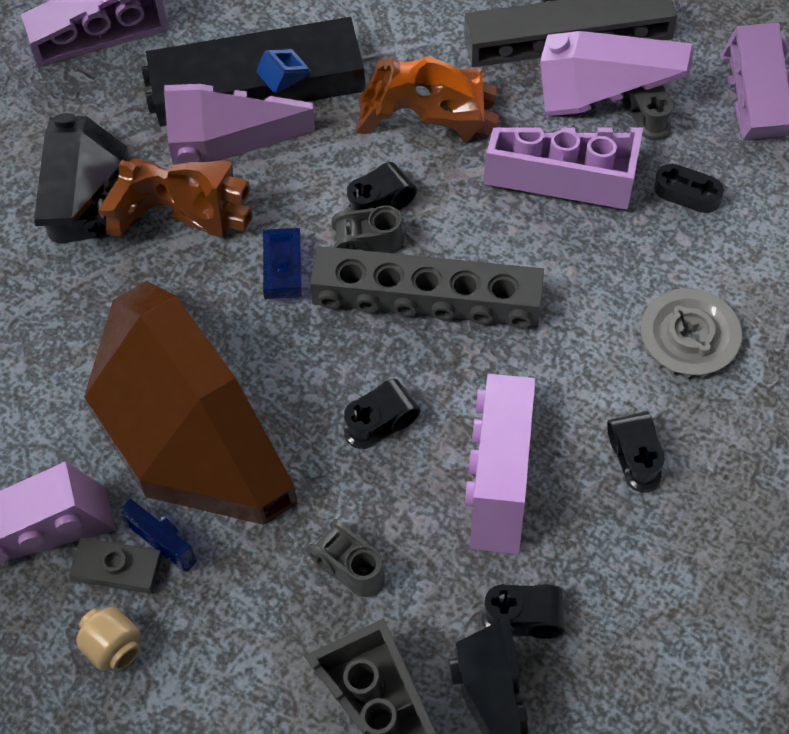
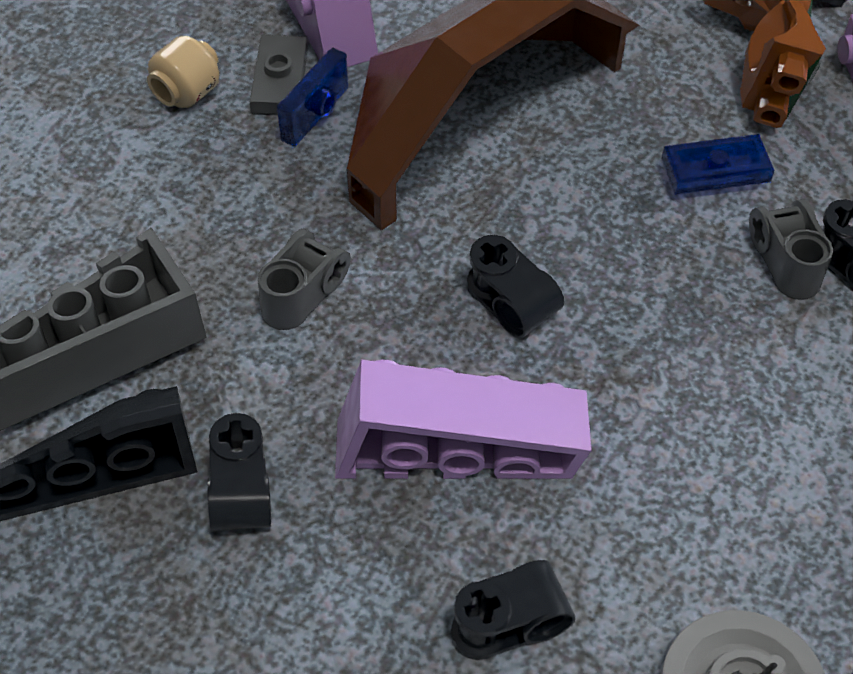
camera: 80 degrees right, 5 degrees down
dark grey brick [310,246,544,328] -> none

